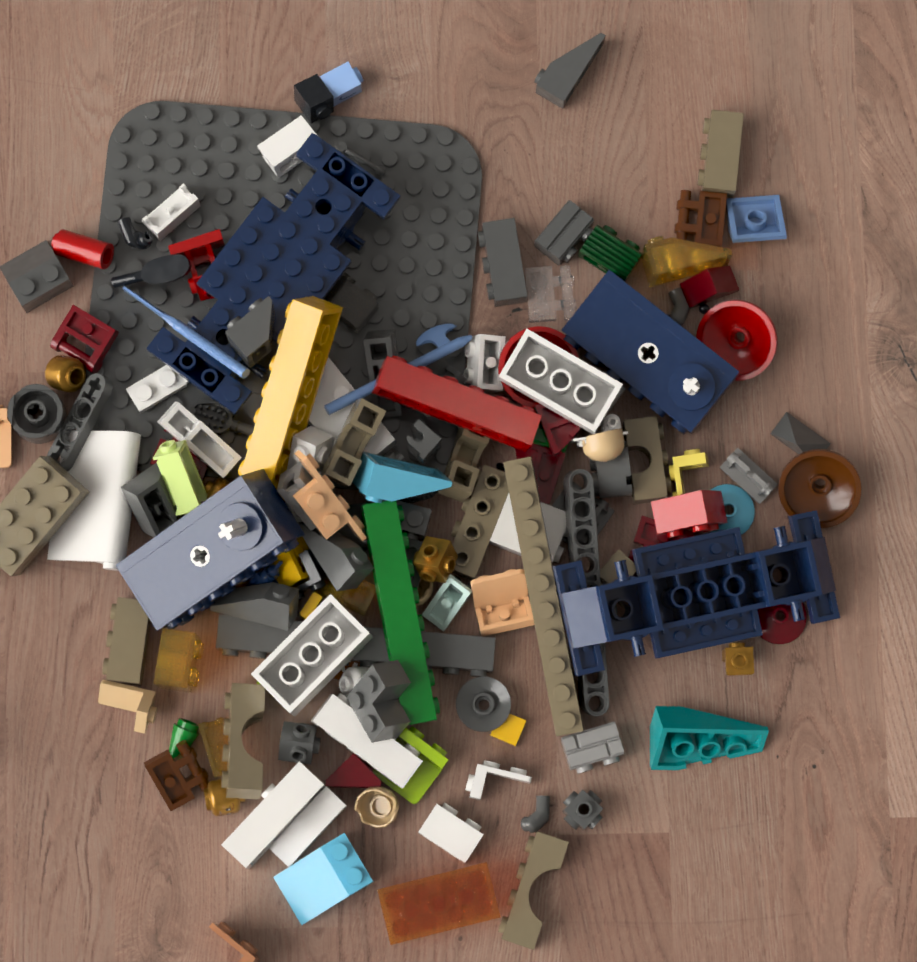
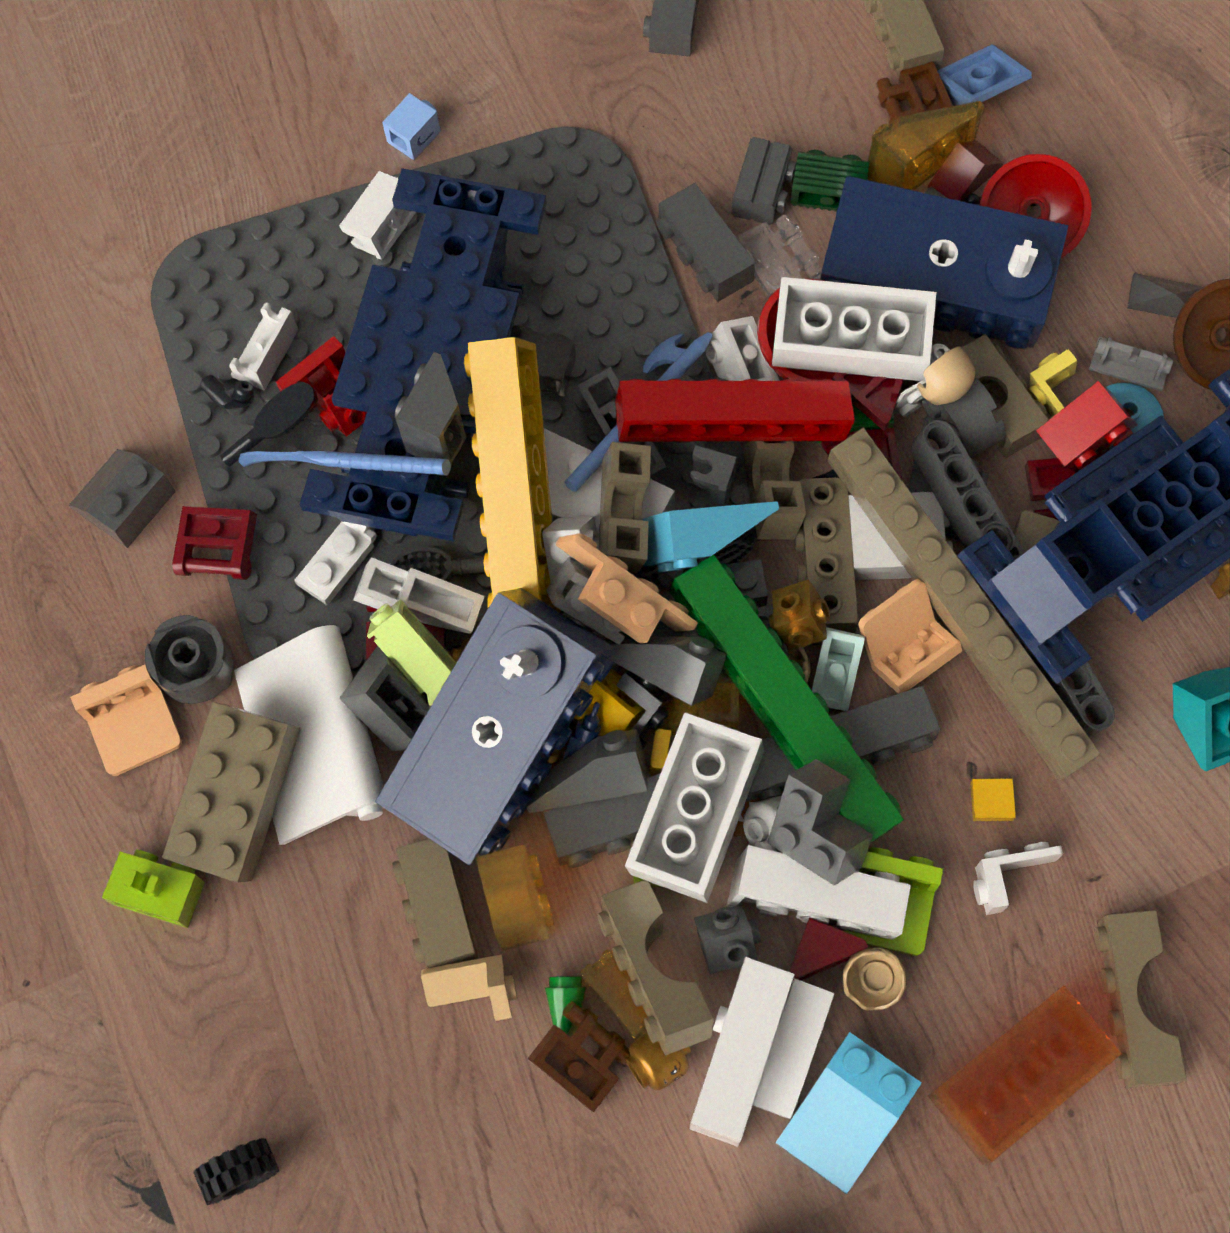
camera: 15 degrees left, 10 degrees down
pearl gold head [45,355,86,393] -> none
dark grey beam [47,373,113,471] -> none
red brick [51,229,114,270] -> none
black brick [294,74,334,123] -> none
white brick [418,803,484,863] -> none
dark grey dish [456,677,511,732] -> none
dark grey arm [521,796,550,833] -> none
light grey brick [561,721,625,774] -> none
dark grey brick [562,790,603,830] -> none

